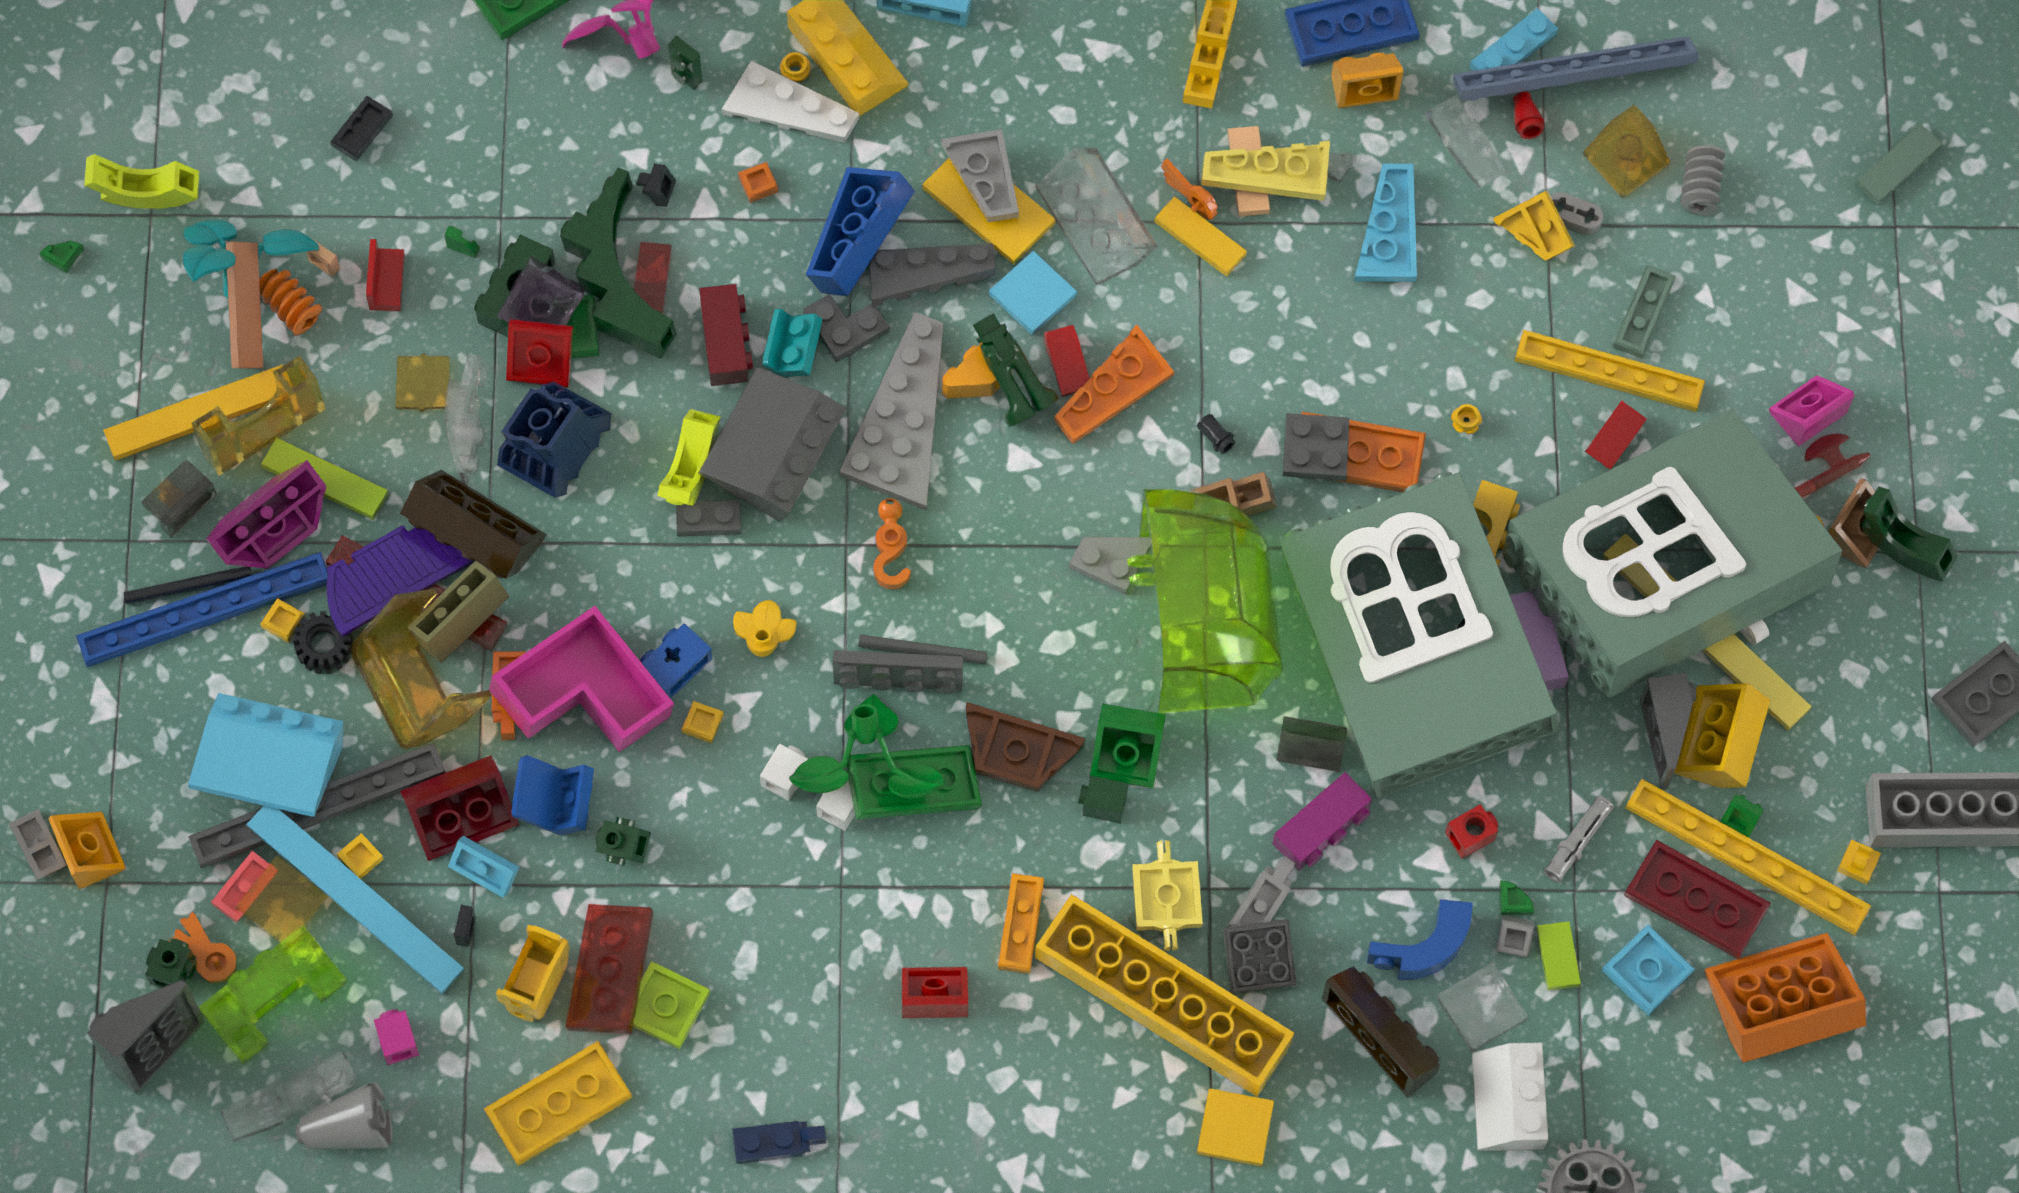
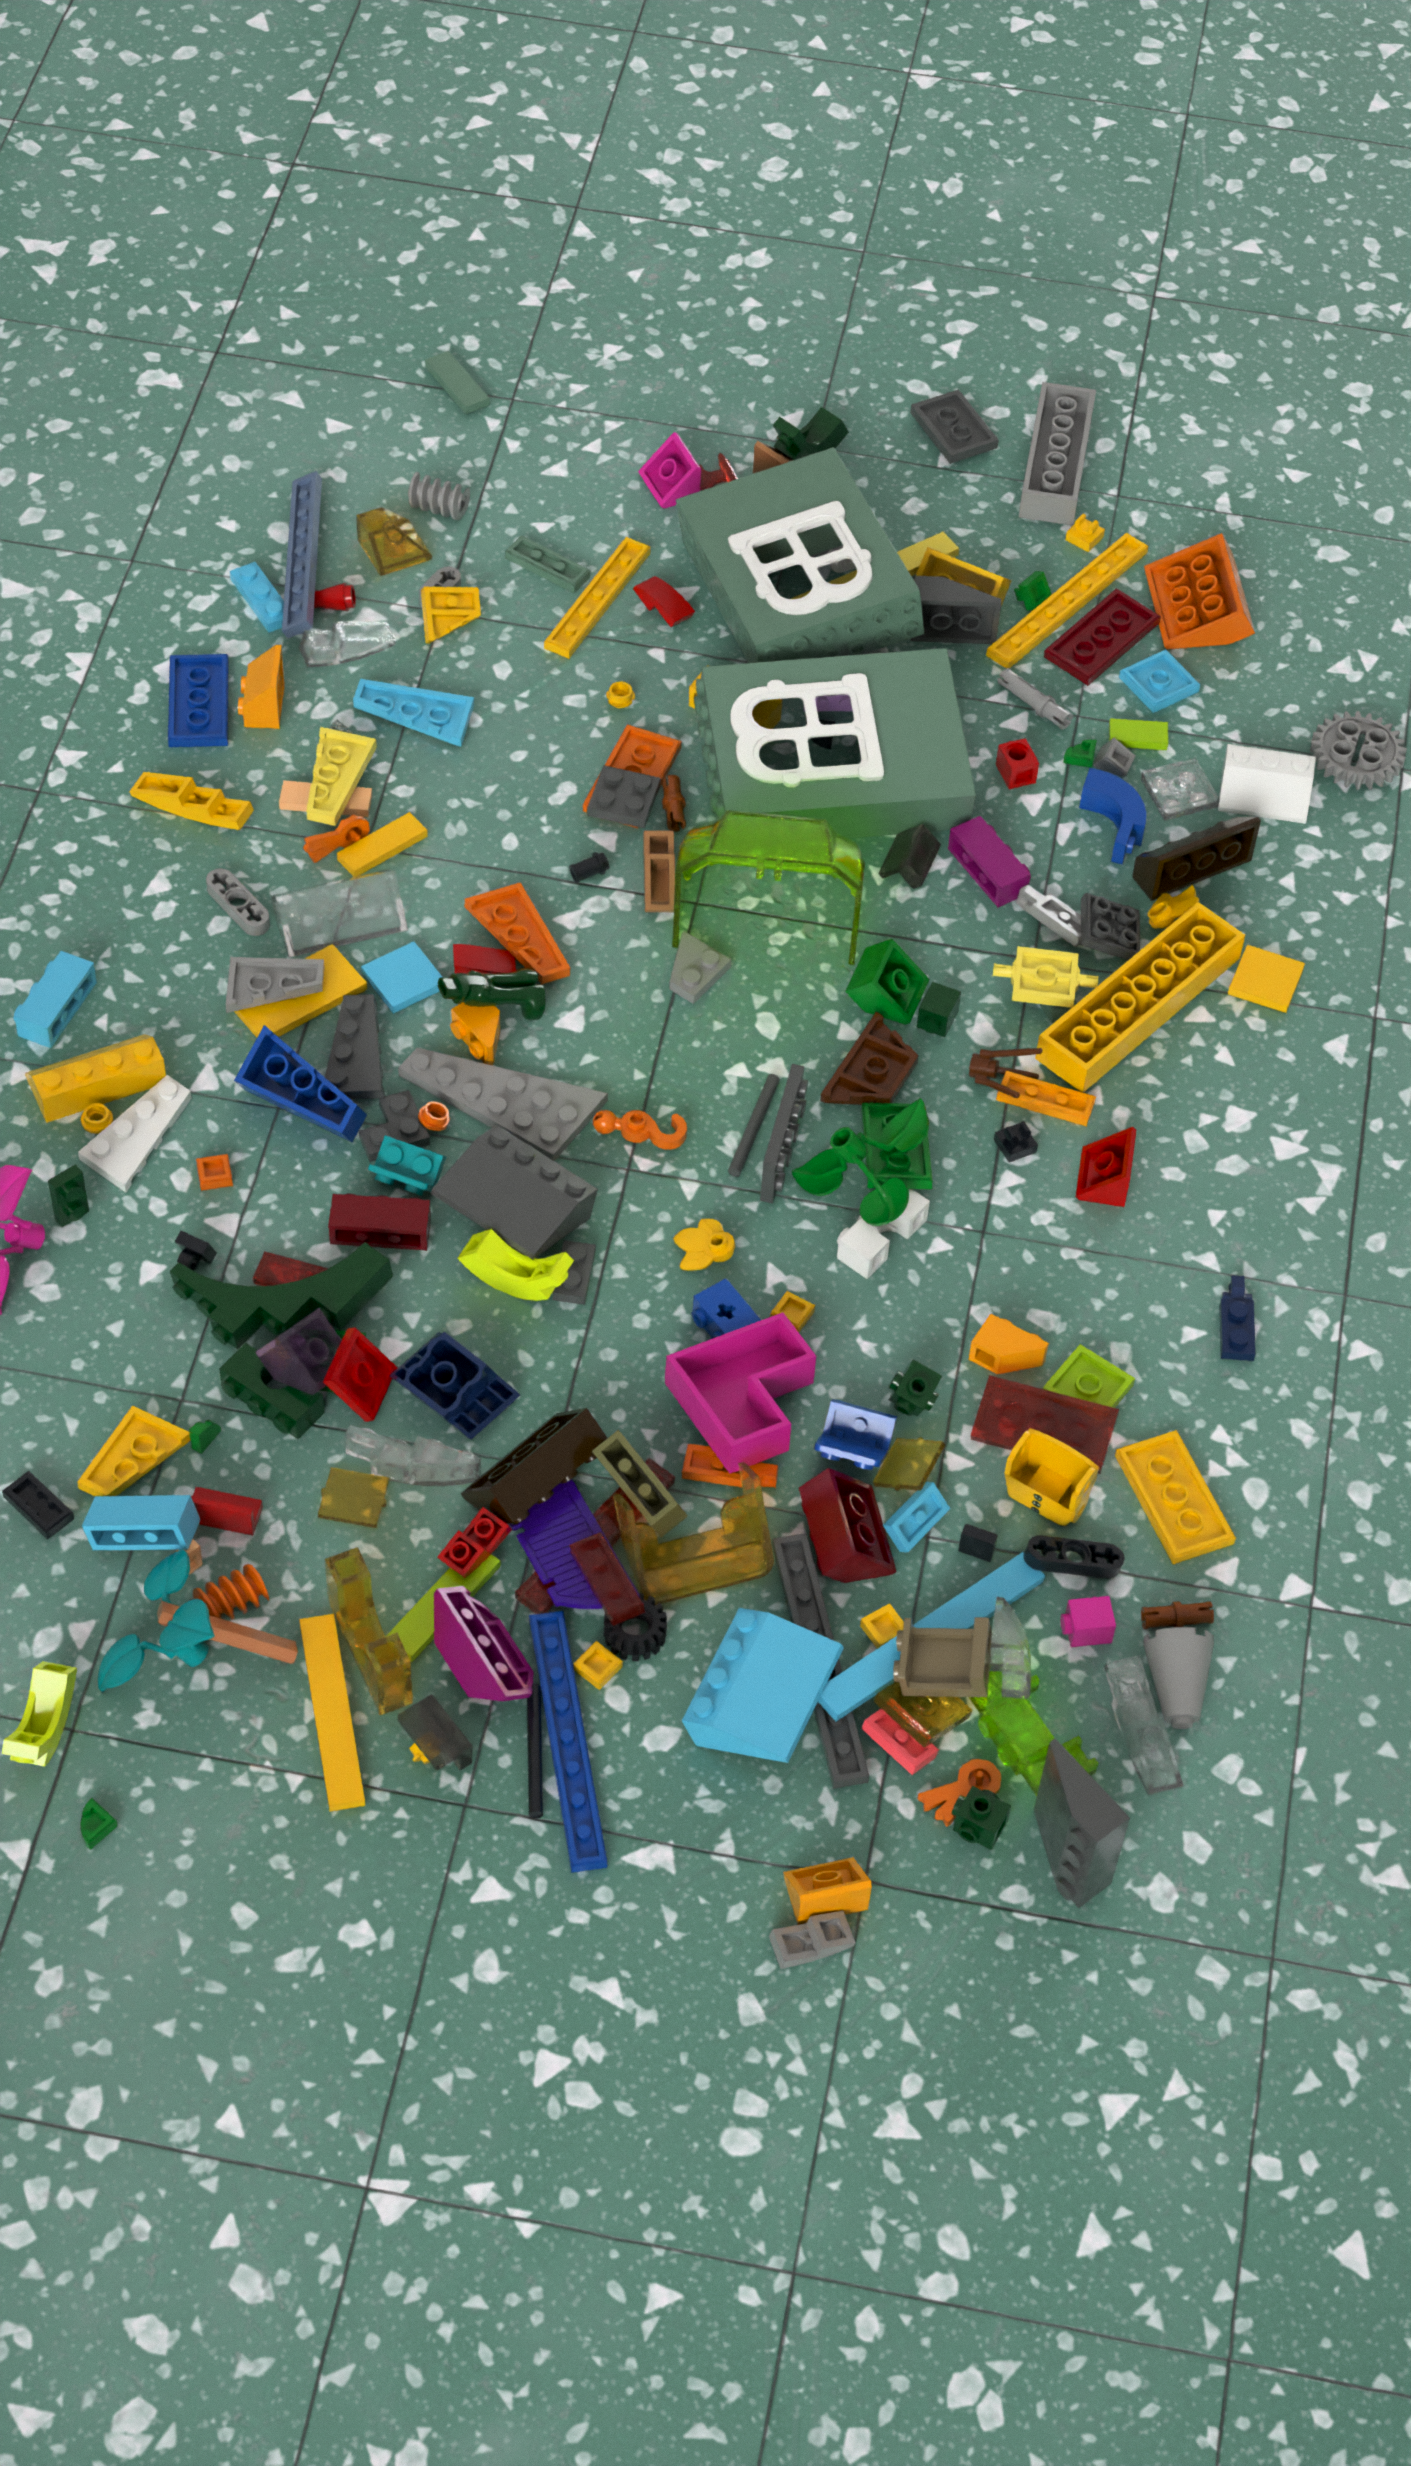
camera: 80 degrees left, 15 degrees down
none -> yellow wing [77,1405,190,1496]
none -> medium azure brick [82,1495,201,1550]
none -> light grey beam [206,868,270,936]
none -> orange plate [418,1101,450,1131]
none -> red slope [437,1507,512,1578]
none -> clear red tile [569,1532,645,1626]
none -> dark orange pin [662,775,686,832]
none -> clear yellow piece [872,1437,945,1491]
none -> dark tan panel [893,1617,993,1697]
none -> light orange slope [968,1314,1049,1374]
none -> reddish brown plant [969,1048,1043,1098]
none -> clear slope [990,1597,1031,1699]
none -> black tile [994,1121,1038,1163]
none -> black beam [1023,1535,1125,1579]
none -> dark orange pin [1141,1601,1214,1629]
none -> yellow plate [1147,885,1199,929]

